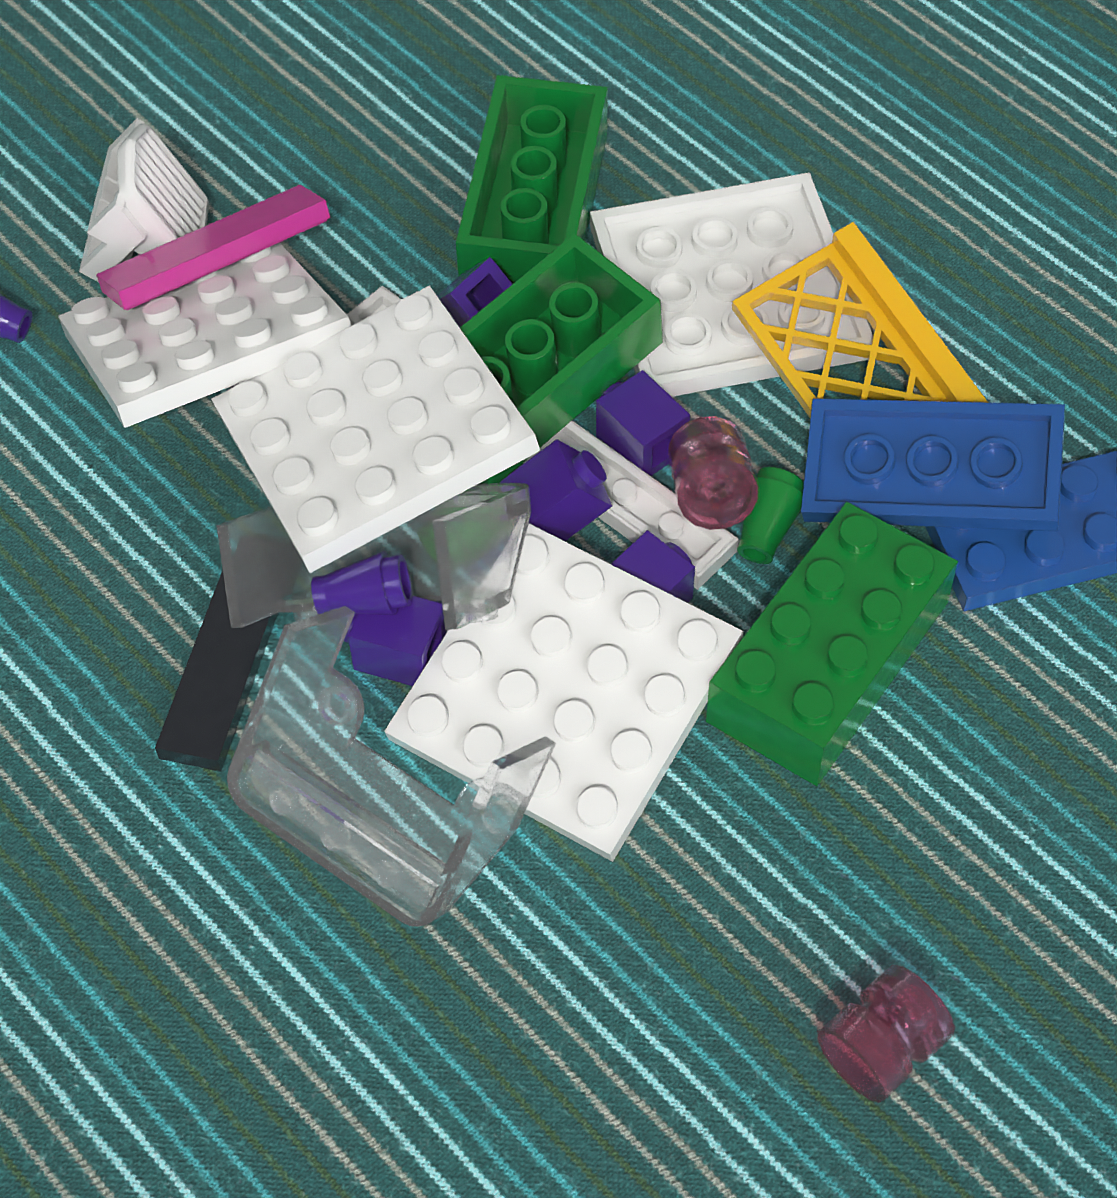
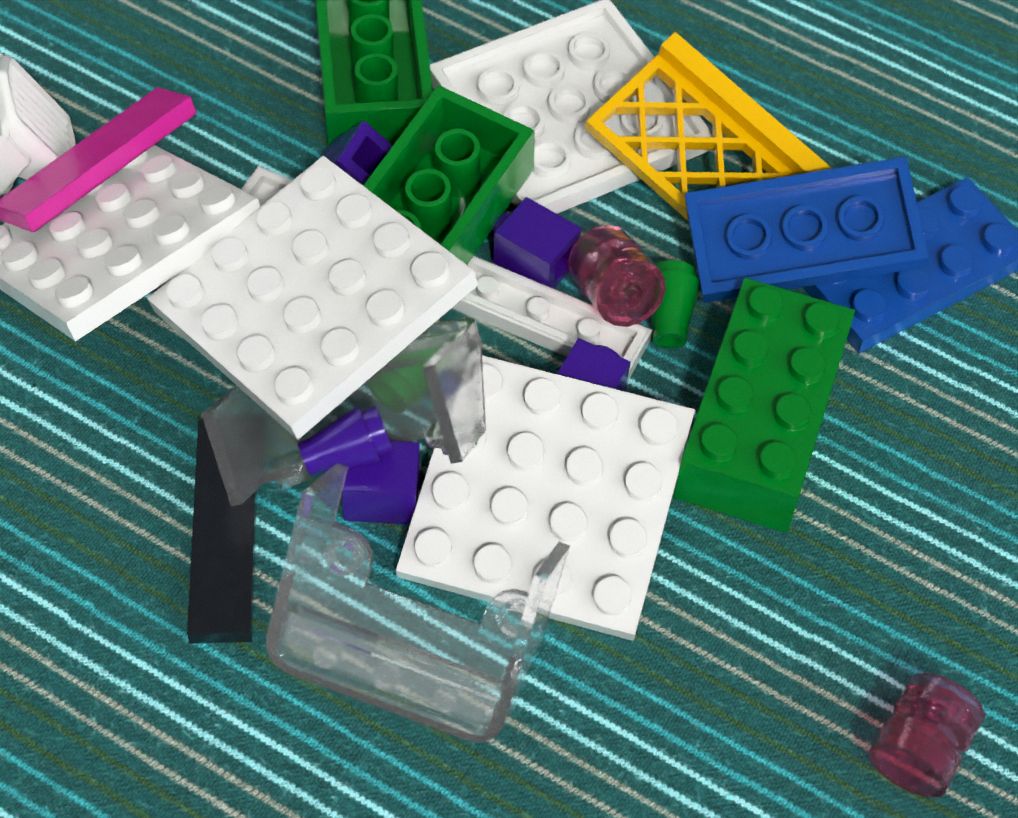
camera: 20 degrees left, 0 degrees up
dark purple brick [500,439,613,541] -> none

